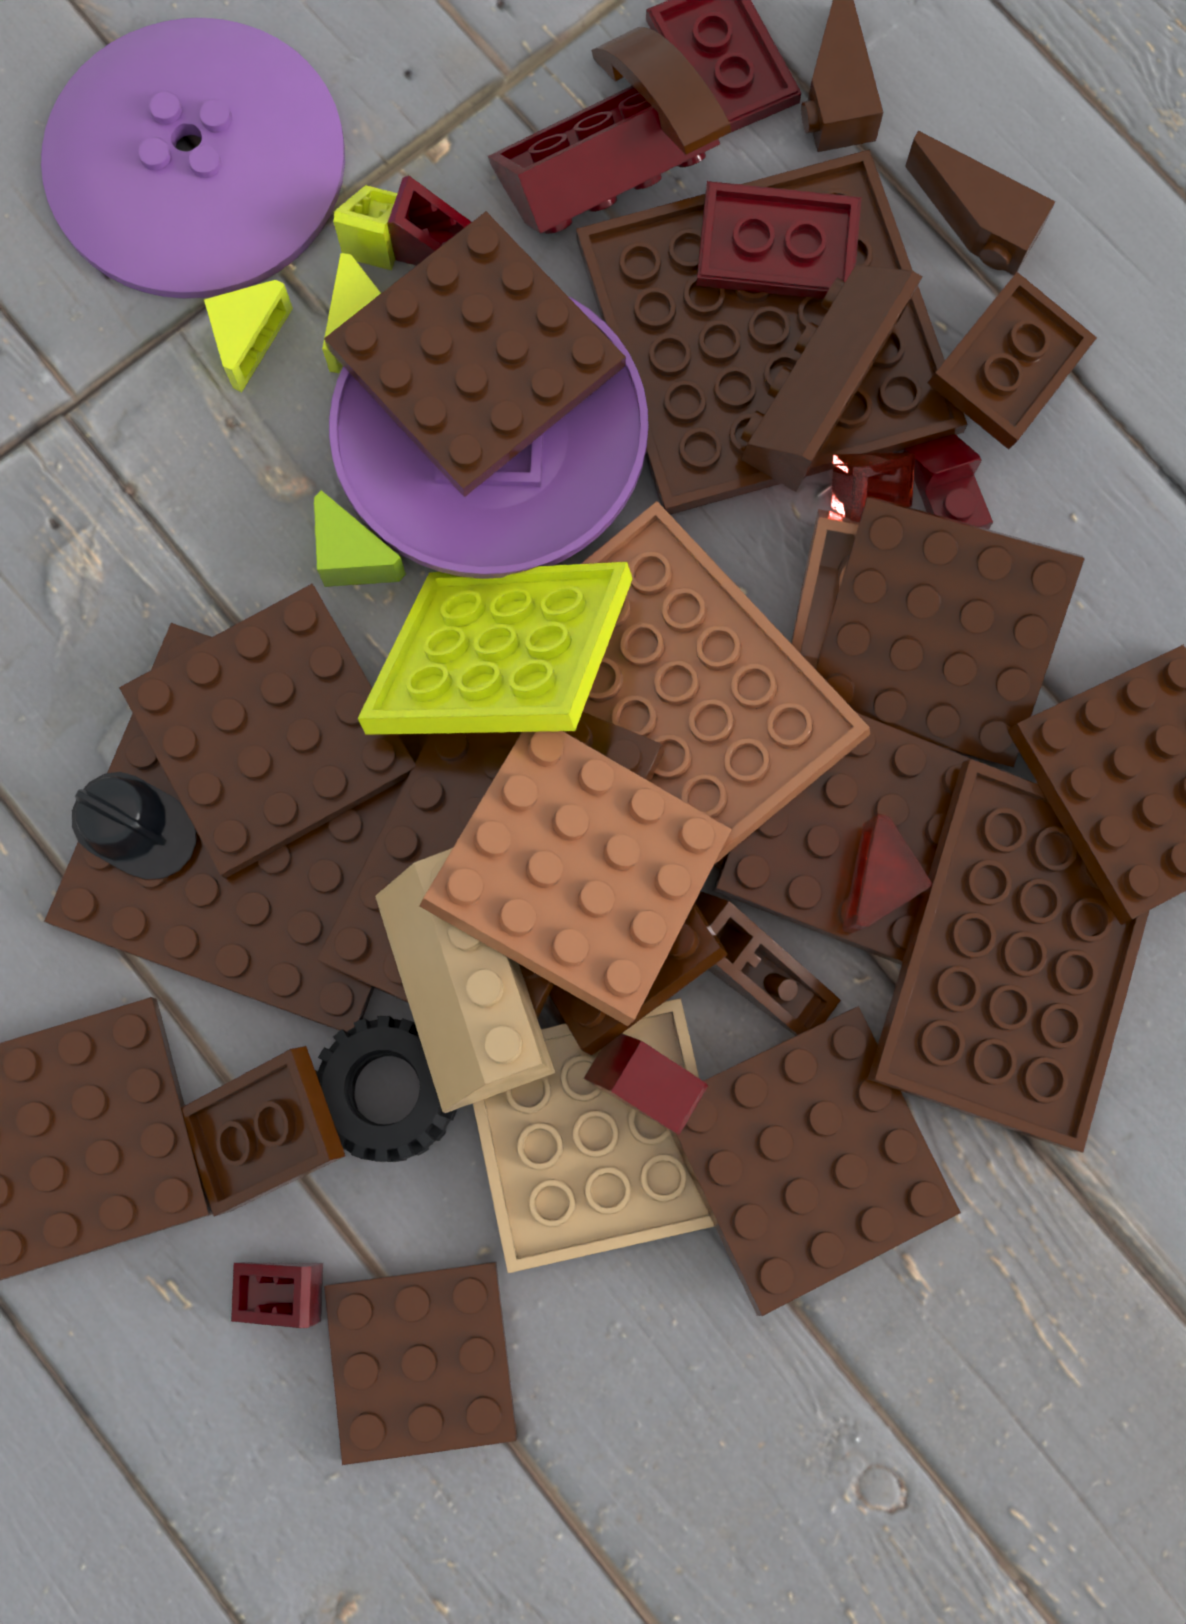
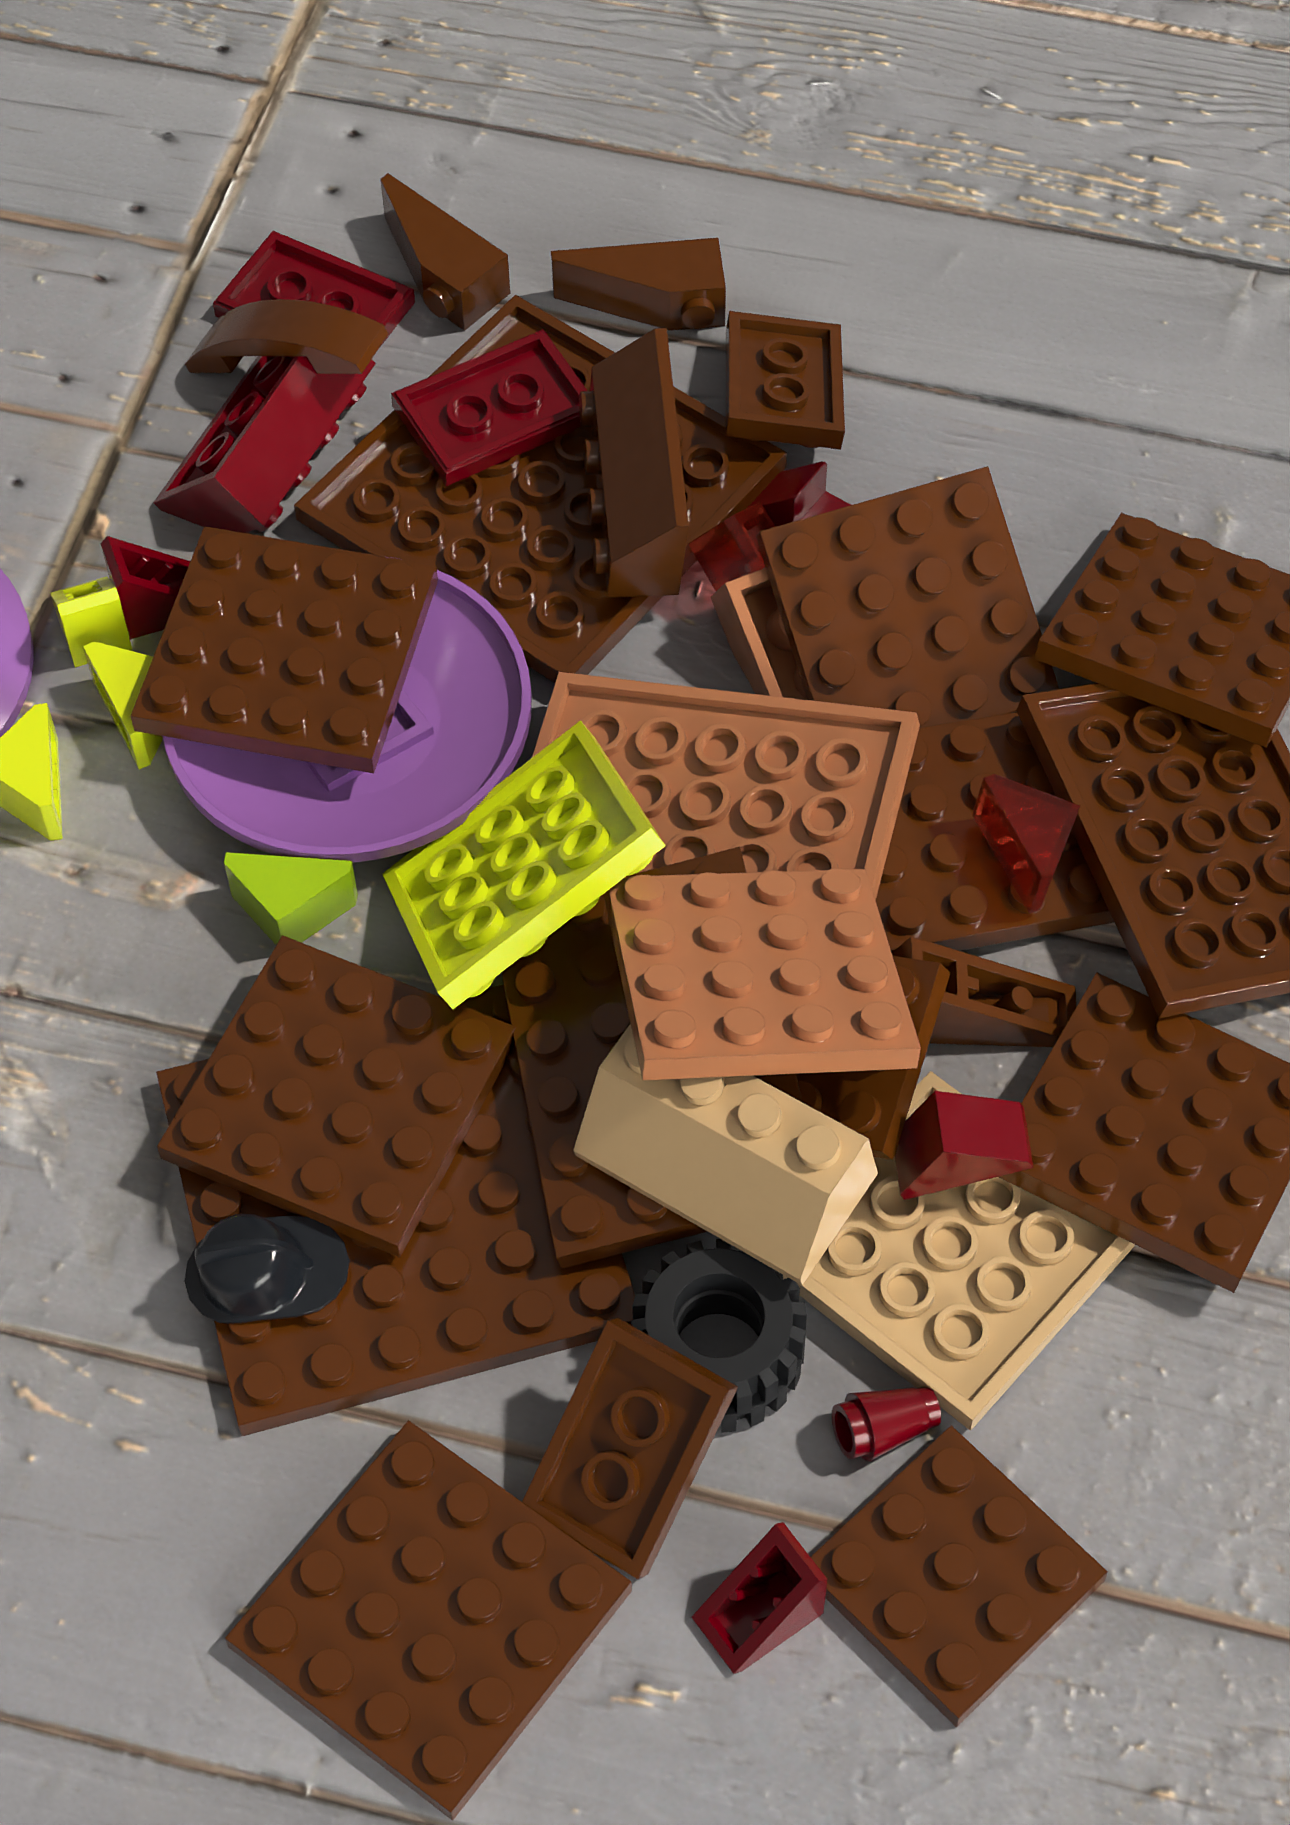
camera: 35 degrees left, 20 degrees down
none -> dark red cone [831,1387,941,1462]

